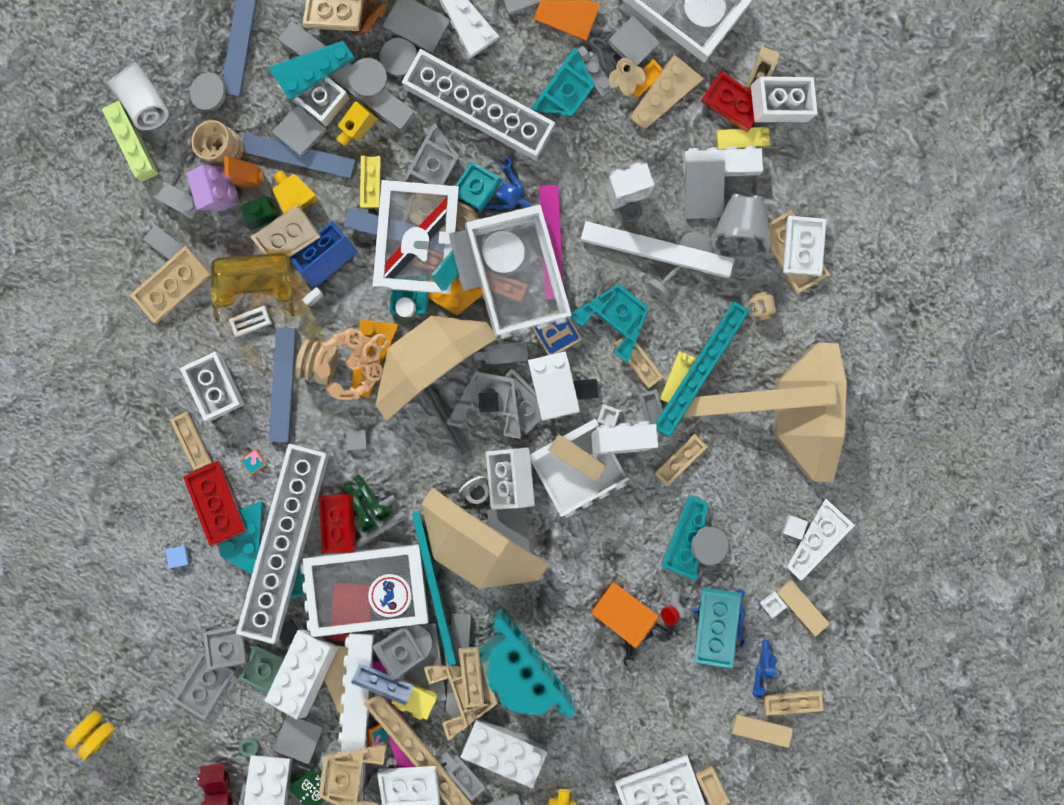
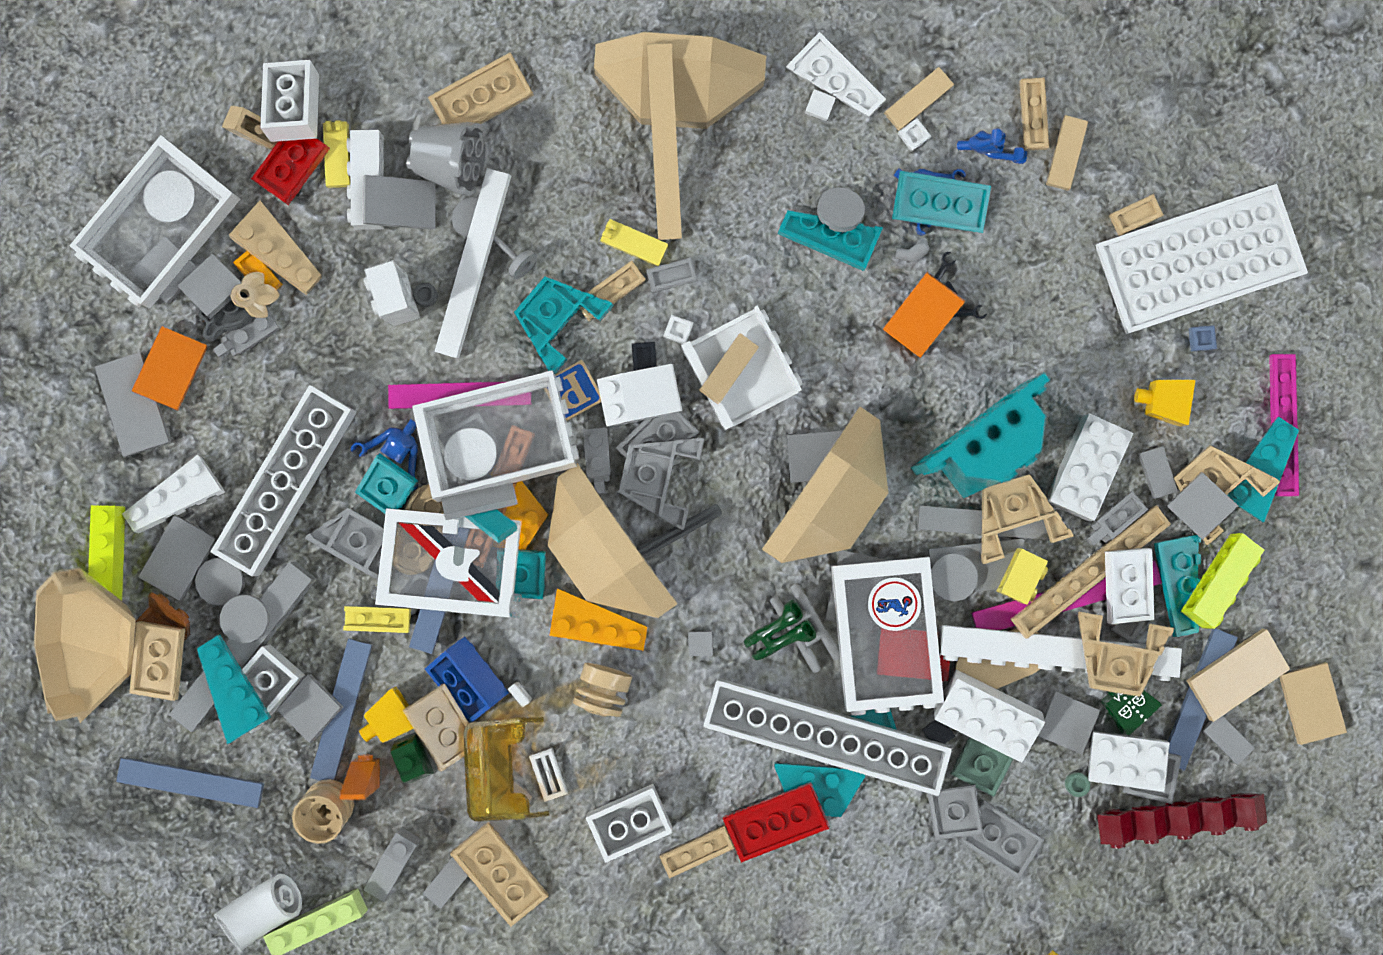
camera: 90 degrees left, 0 degrees up
light blue tile [166,546,189,568] -> none
lavender brick [186,165,240,211] -> none
light grey tile [190,72,227,111] -> none
tile [240,449,267,476] -> none
sand blue tile [269,327,296,443] -> none
light nougat piece [314,328,388,400] -> none
red tile [318,494,356,553] -> none
yellow torso [337,101,379,146] -> none
sand blue plate [351,663,414,705] -> none
tile [367,724,388,747] -> none
light grey tile [372,626,425,681] -> none
white tile [396,298,416,318] -> none
teal tile [412,511,457,666] -> none
white piece [459,476,489,504] -> none
tan tile [459,646,484,708] -> none
black tile [478,392,499,412] -> none
white brick [486,448,535,510] -> none
teal wing [531,48,595,117] -> none
white brick [591,421,658,456] -> none
tan tile [653,434,708,487] -> none
teal tile [655,301,750,438] -> none
red tile [661,605,680,626] -> none
tan head [749,292,776,321] -> none
white tile [783,216,827,277] -> none

